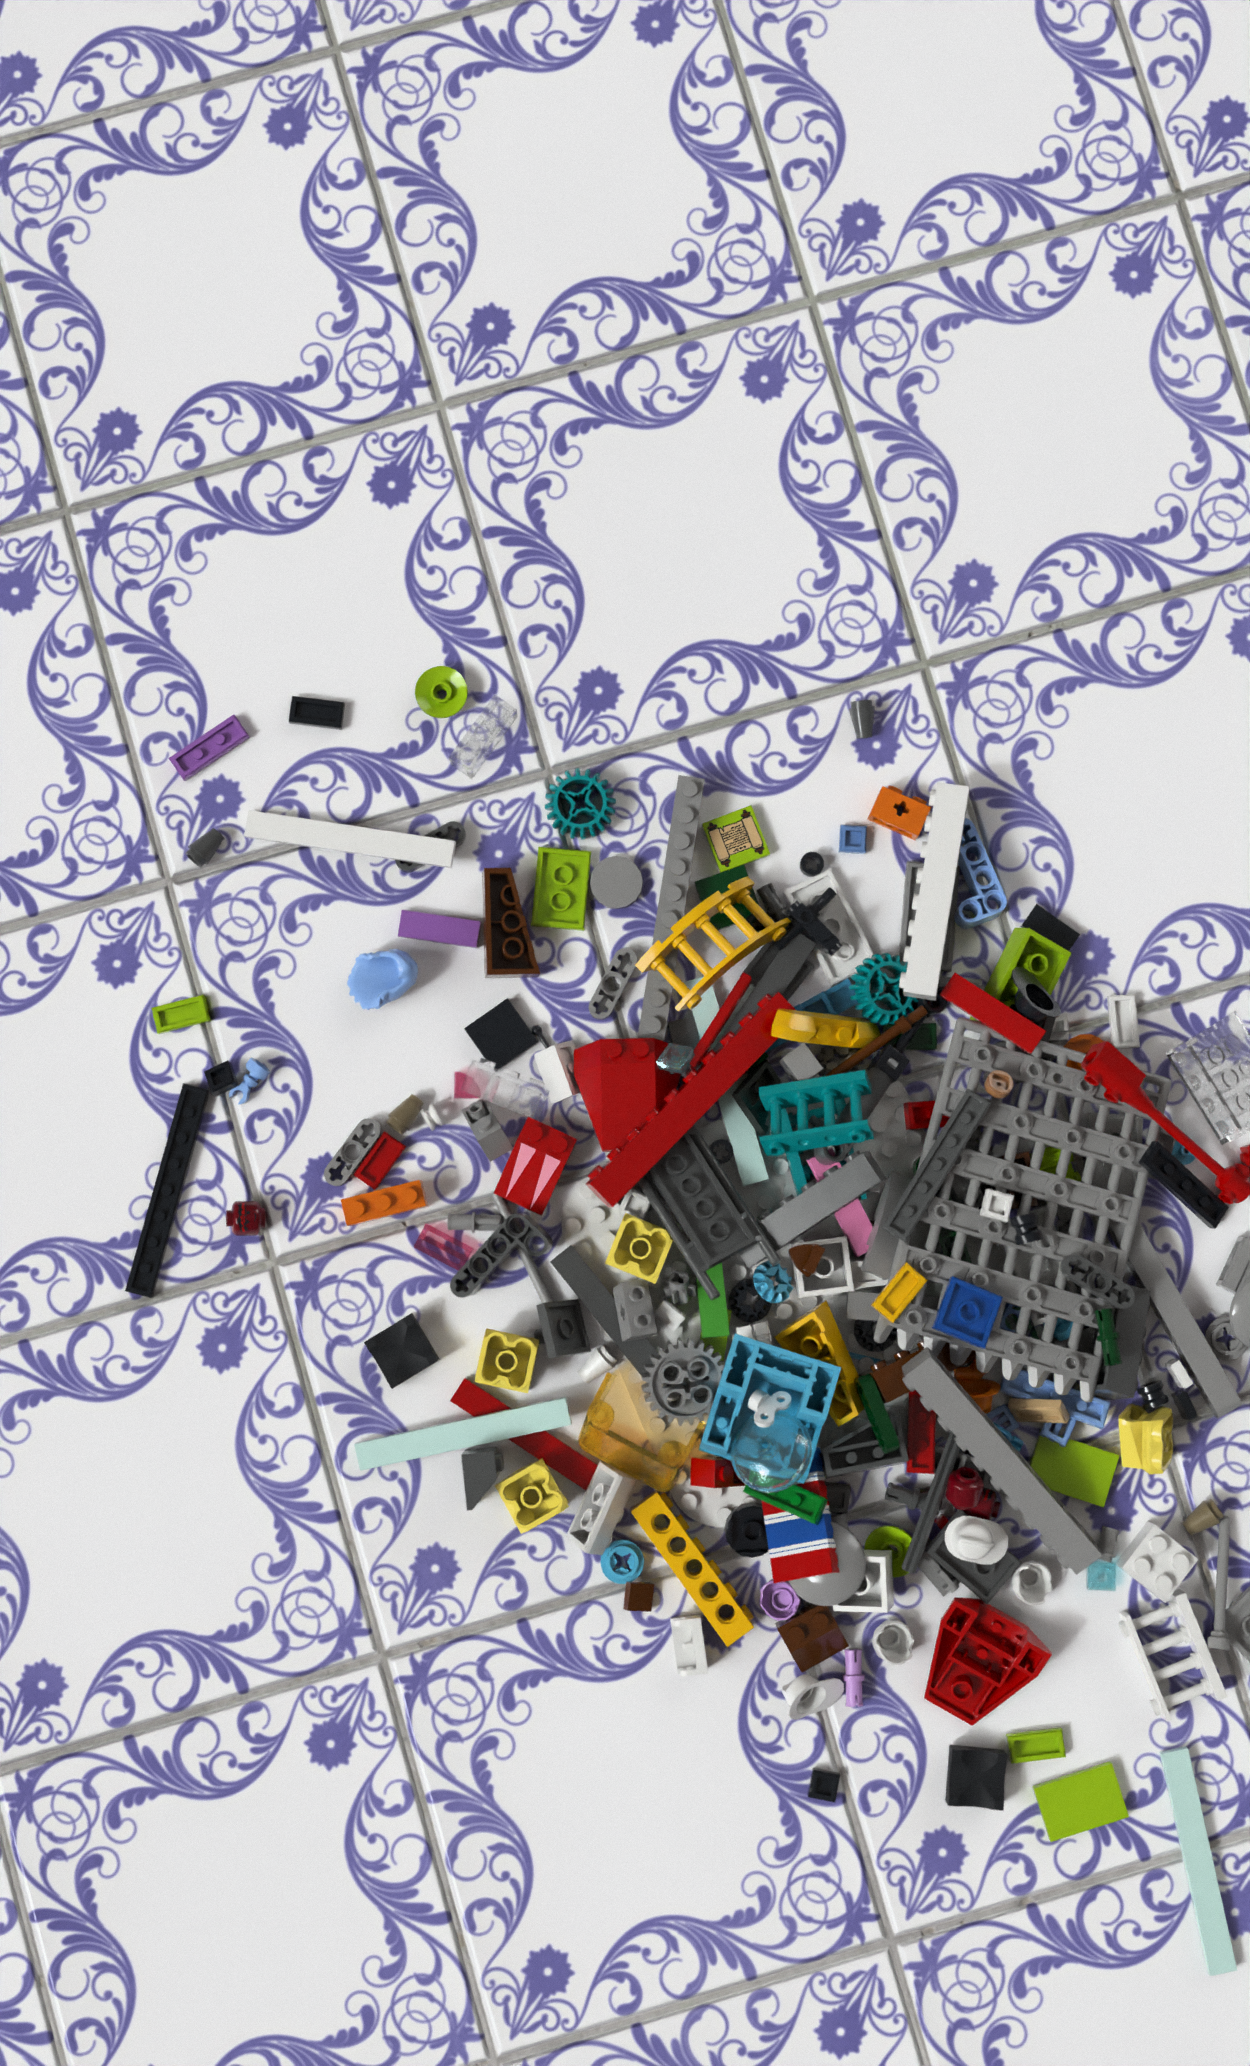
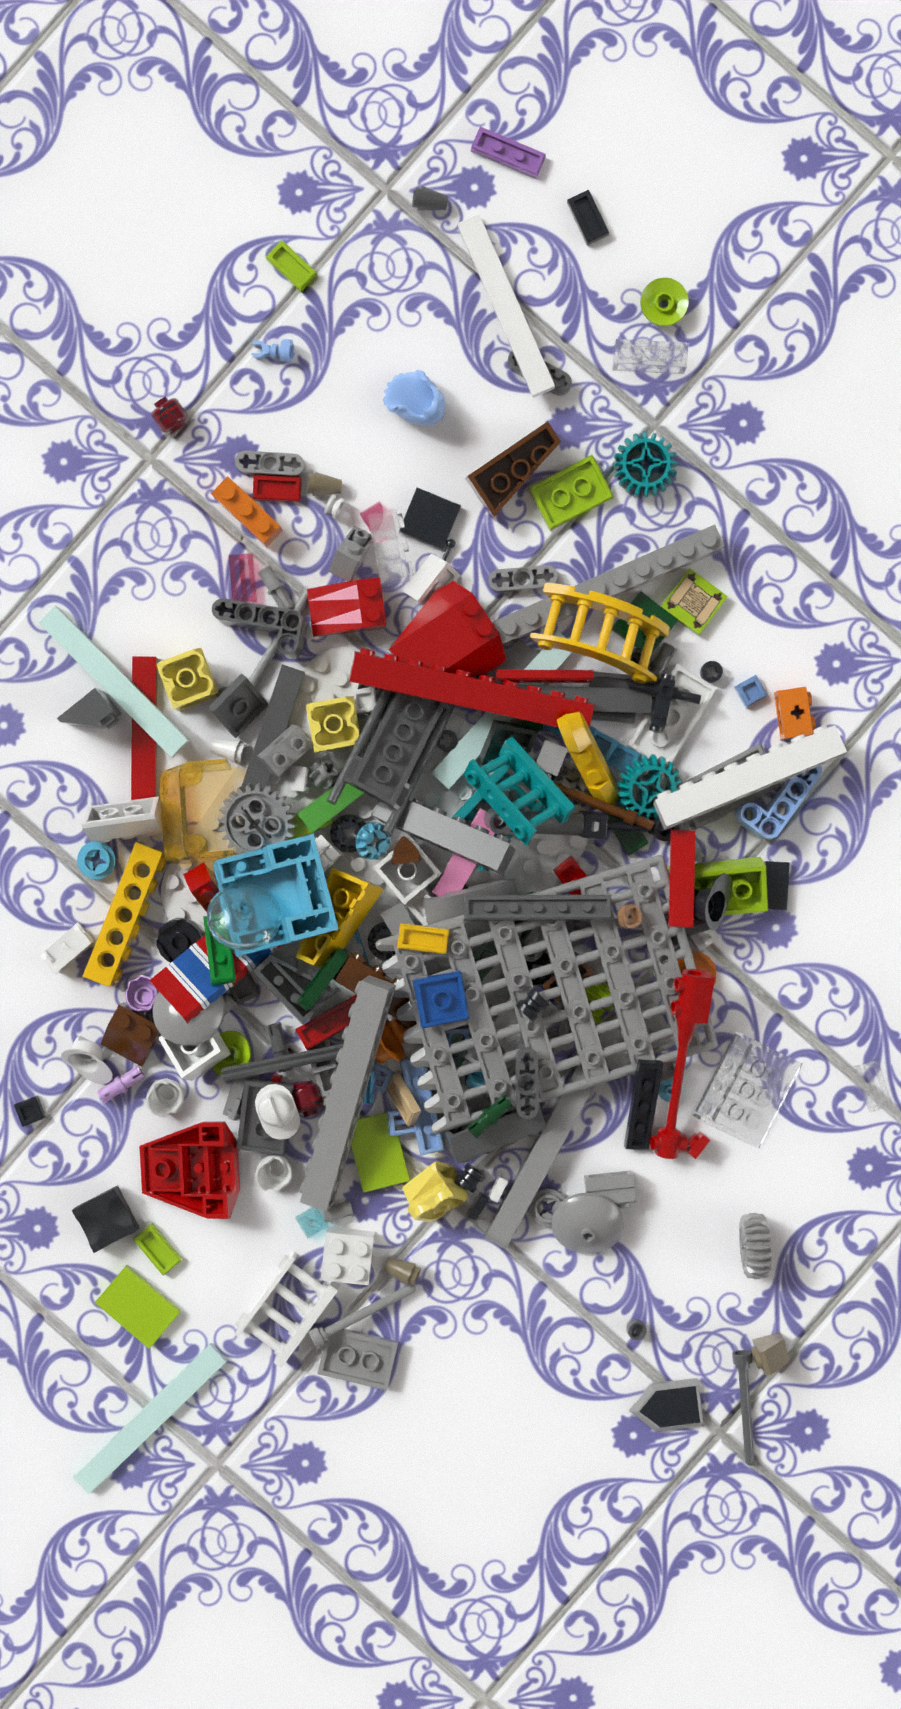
camera: 55 degrees right, 5 degrees up
black tile [125,1083,210,1298] -> none
black tile [204,1060,239,1097] -> none
black brick [364,1313,440,1389] -> none
medium lavender tile [398,910,481,948] -> none
light yellow piece [494,1459,569,1534] -> none
light grey tile [590,856,643,909] -> none
reddish brown tile [623,1581,655,1612] -> none
clear light blue tile [656,1043,695,1077] -> none
white piece [748,1389,792,1428] -> none
dark grey cone [849,700,875,739] -> none
dark red head [946,1467,984,1510] -> none
white tile [979,1189,1014,1222] -> none
white tile [1107,994,1140,1049] -> none

